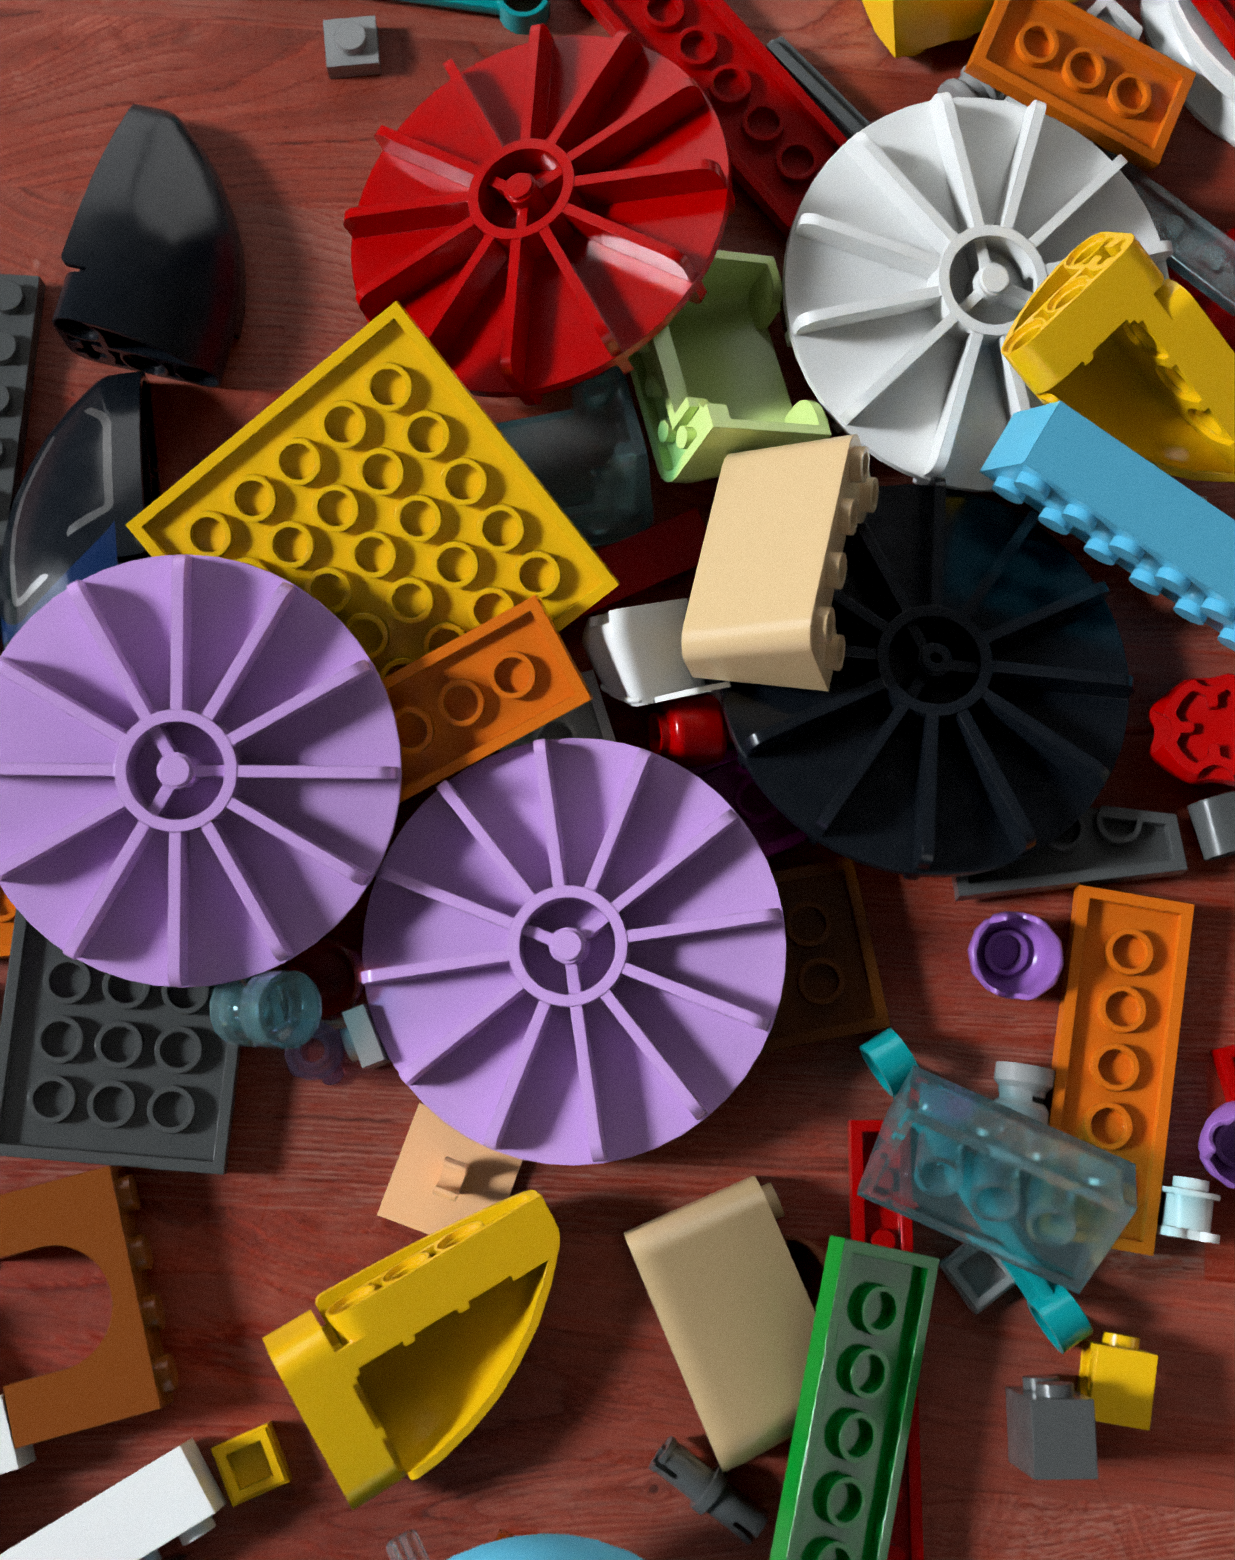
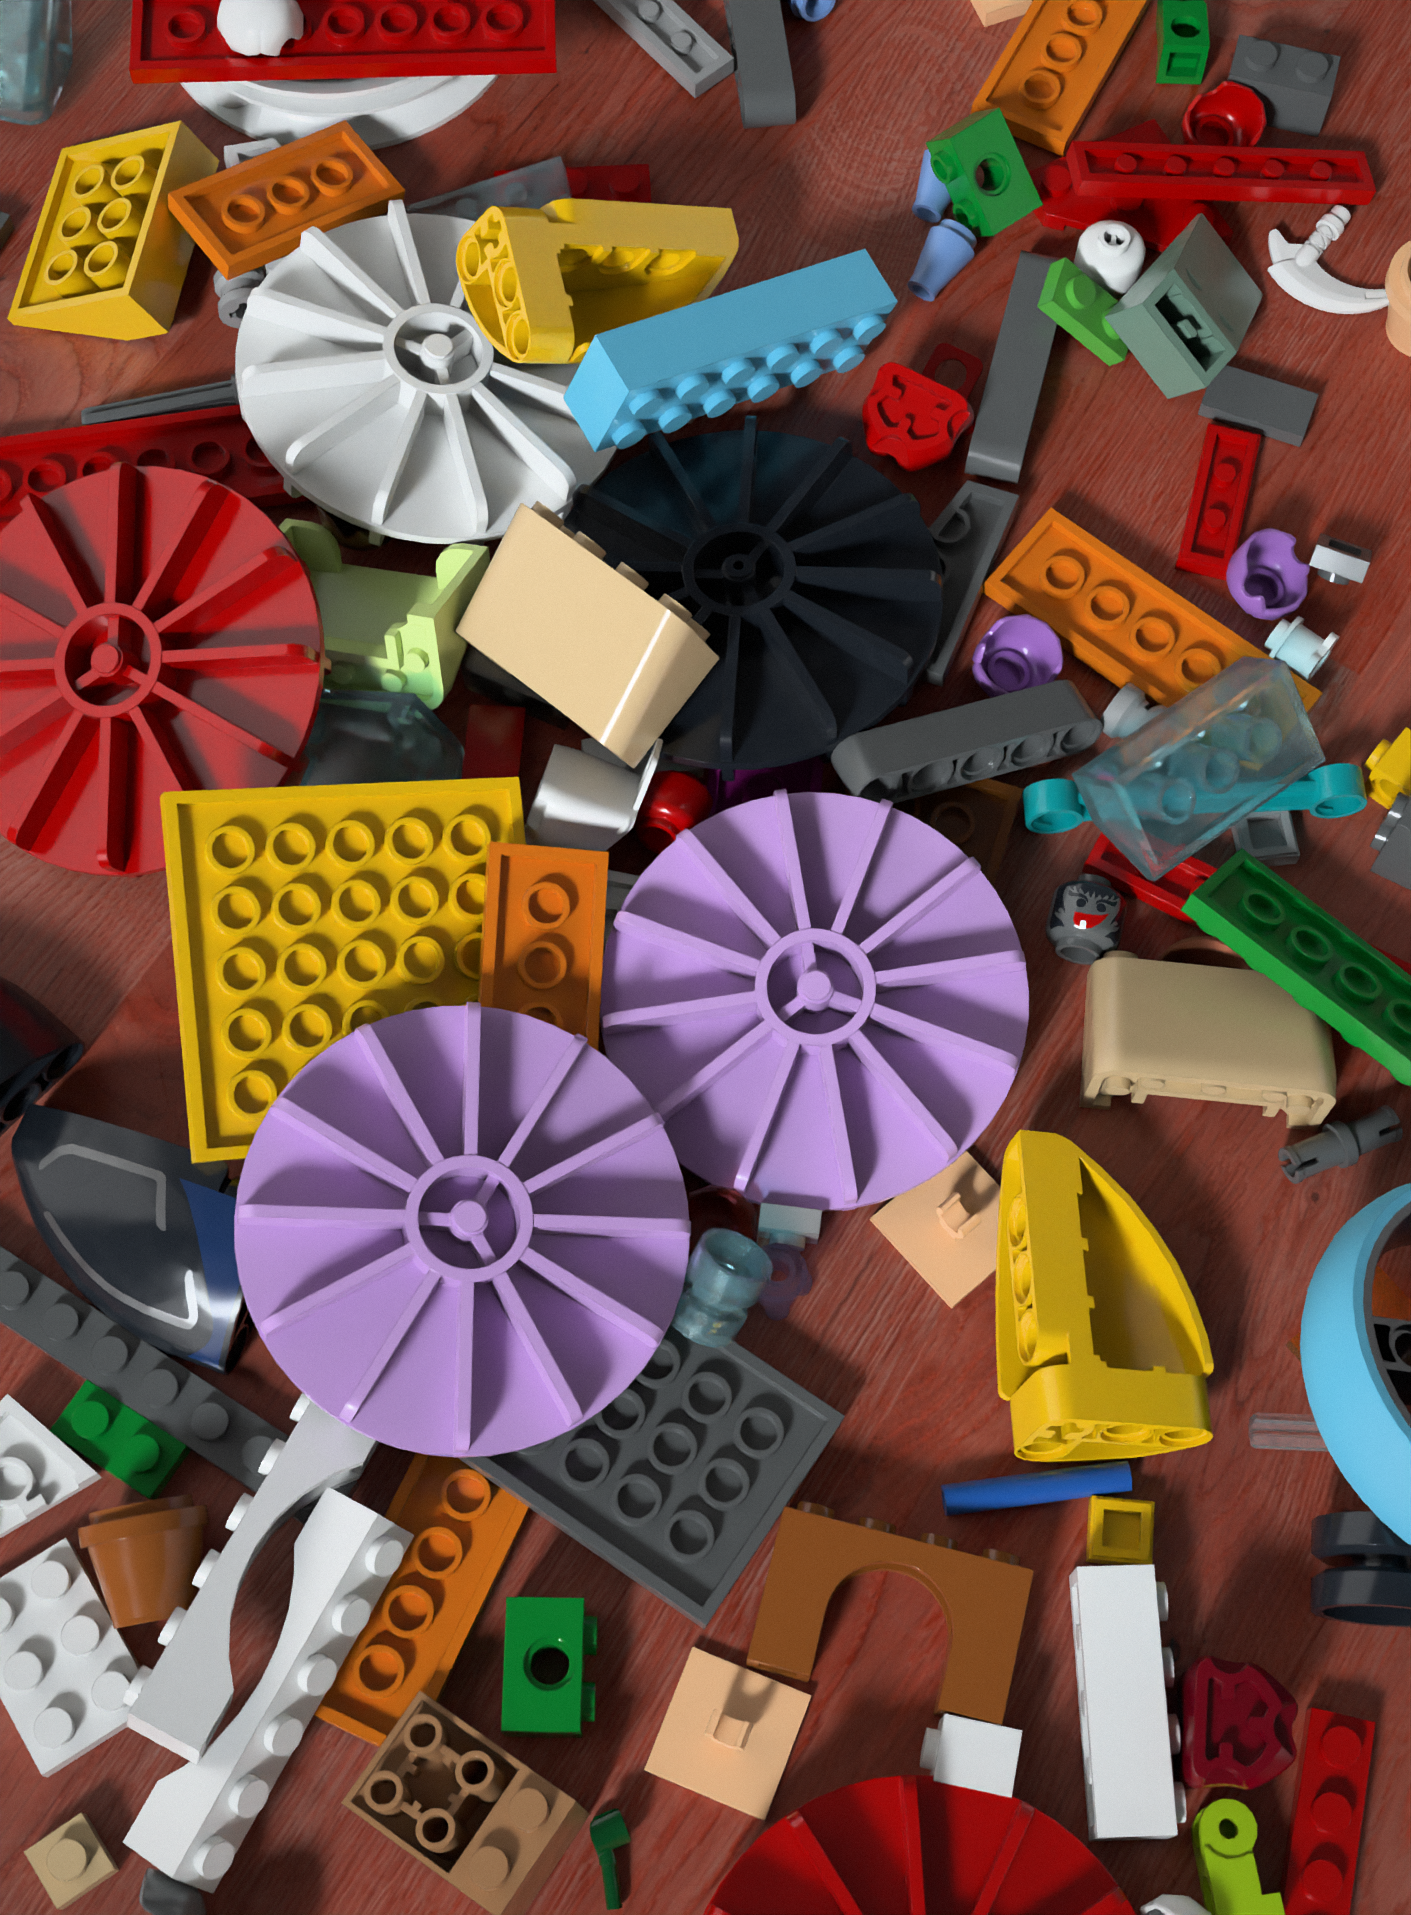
camera: 60 degrees left, 10 degrees down
none -> dark grey beam [831,679,1103,804]
none -> blue piece [941,1460,1132,1516]
none -> dark grey head [1045,874,1127,965]

